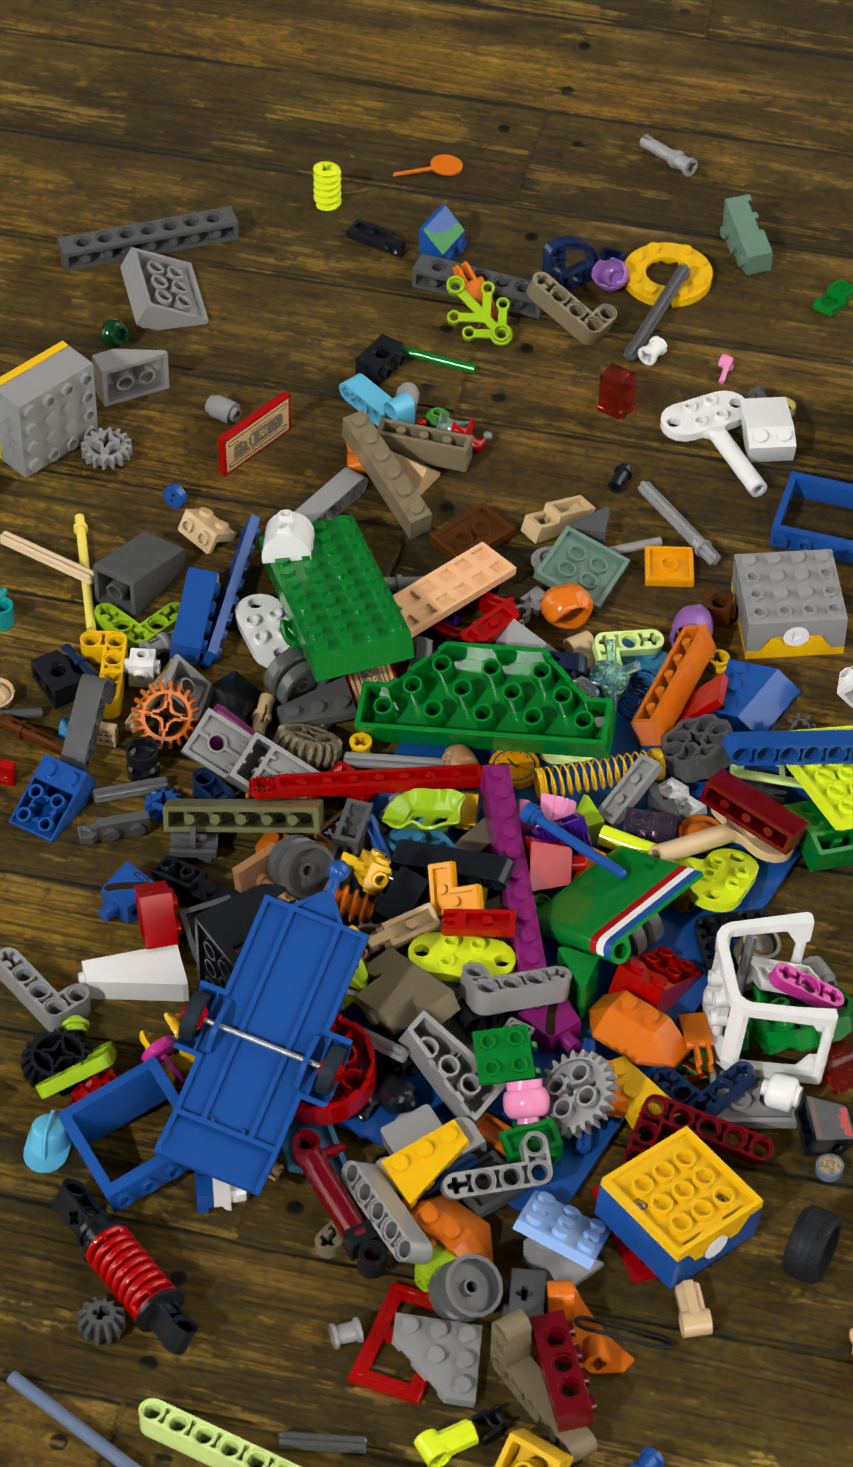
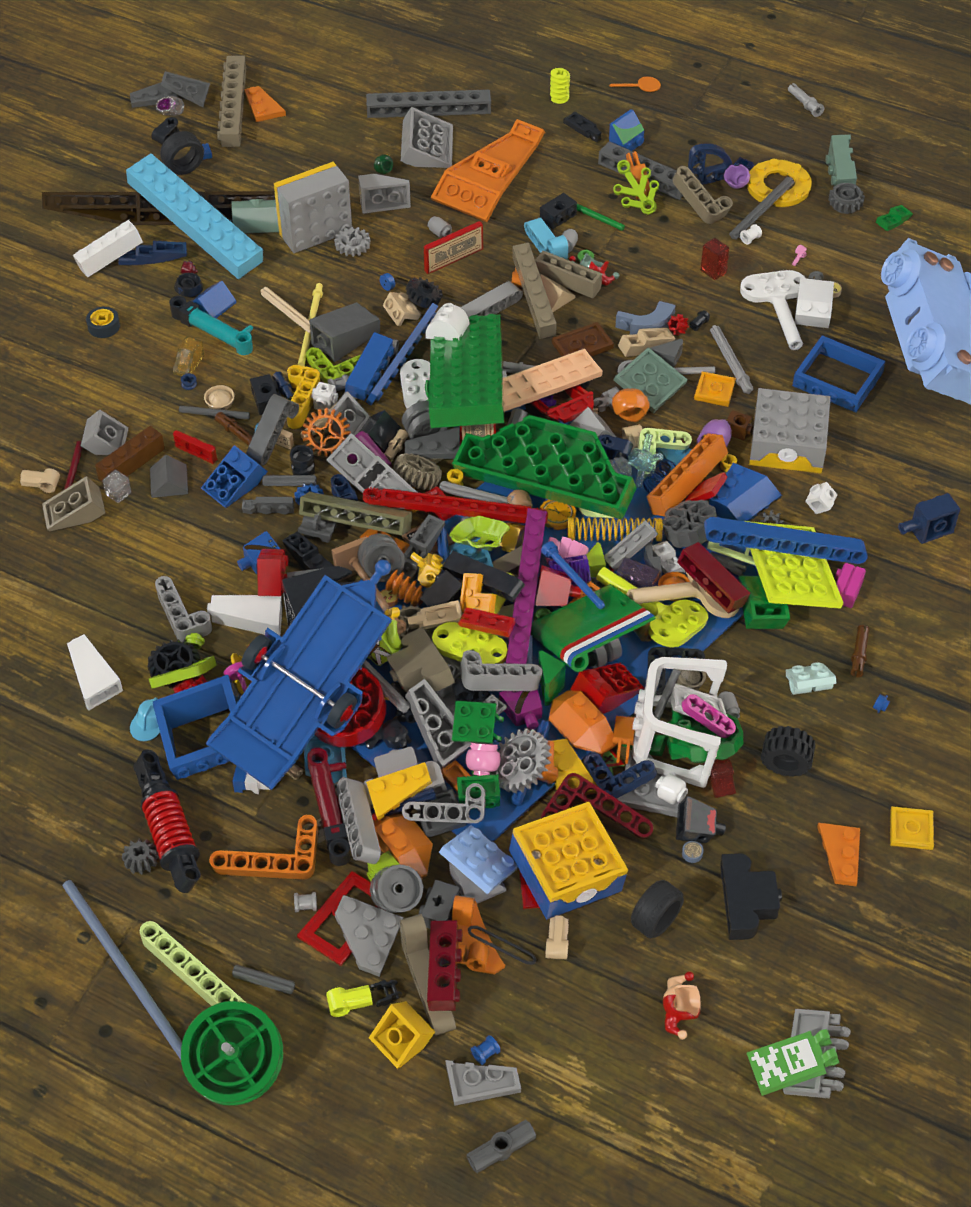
camera: 15 degrees right, 5 degrees up
none -> orange beam [209,815,319,879]
none -> black gear [405,277,443,308]
none -> orange wing [431,119,545,222]
none -> sand blue arch [616,301,676,335]
none -> red gear [667,314,689,336]
none -> dark grey gear [828,183,865,214]

